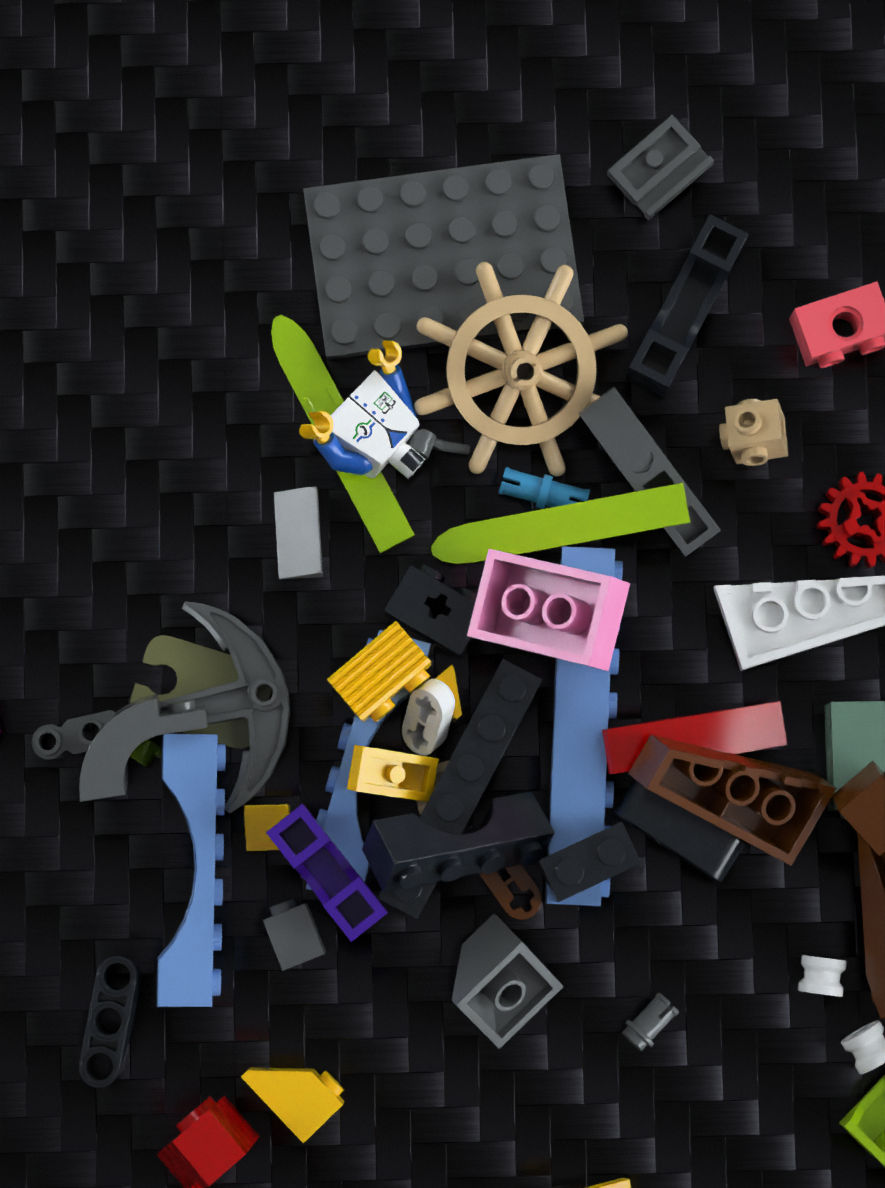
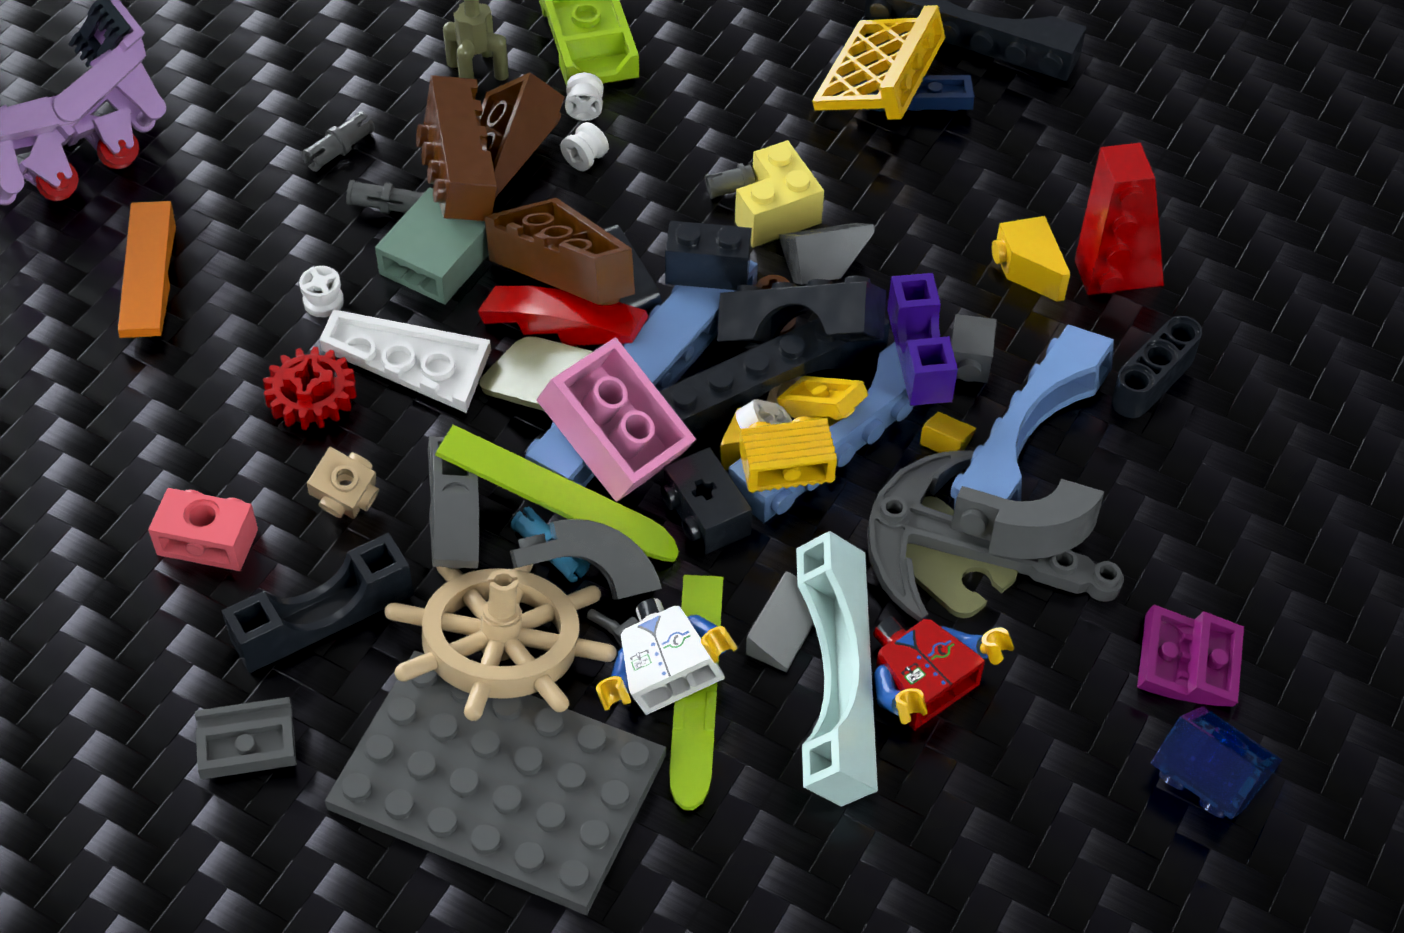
camera: 150 degrees left, 30 degrees down
none -> piece [479,336,593,411]
none -> dark grey arch [510,519,662,600]
none -> light yellow brick [735,140,824,248]
none -> light aqua arch [796,531,878,807]
none -> torso [873,617,1015,730]

